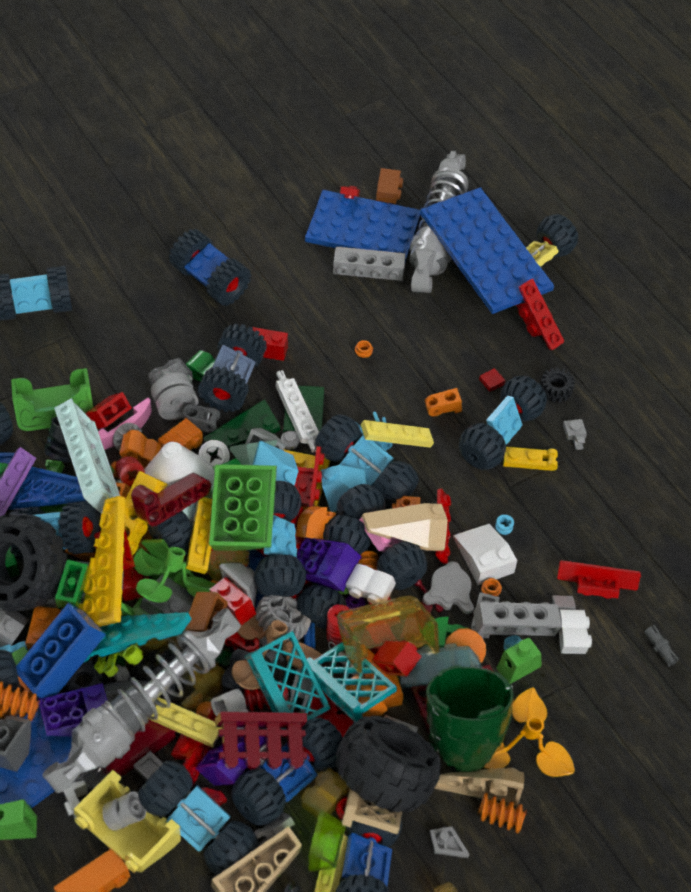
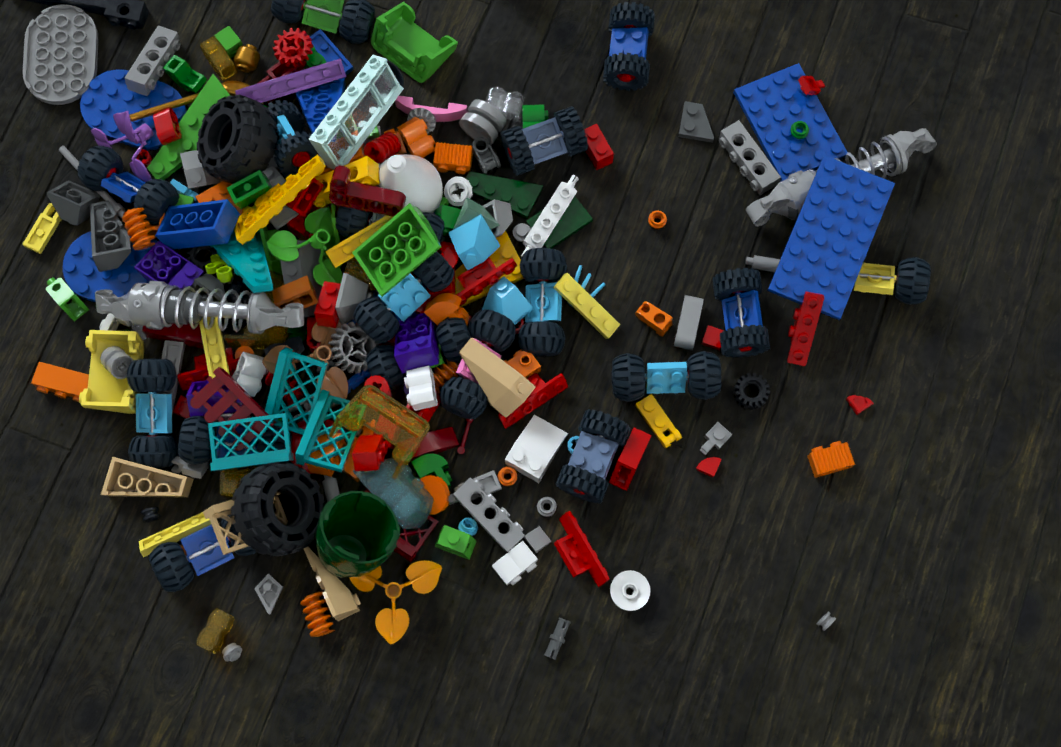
camera: 55 degrees right, 20 degrees up
red brick [85,392,132,429] -> none
clear neon green slope [309,810,346,871] -> none
dark orange brick [376,168,403,205] -> none
light grey tile [423,561,474,614] -> none
none -> teal fence [208,413,294,471]
none -> light grey plate [537,497,557,517]
none -> black plate [556,409,631,503]
none -> red slope [609,428,652,491]
none -> white dish [610,570,650,611]
none -> light grey beam [674,295,704,351]
none -> dark grey wing [678,101,714,143]
none -> red tile [696,457,722,477]
none -> black plate [713,268,770,358]
none -> light grey cylinder [745,255,780,272]
none -> green plate [790,121,809,139]
none -> orange brick [807,441,855,478]
none -> red tile [846,395,874,415]

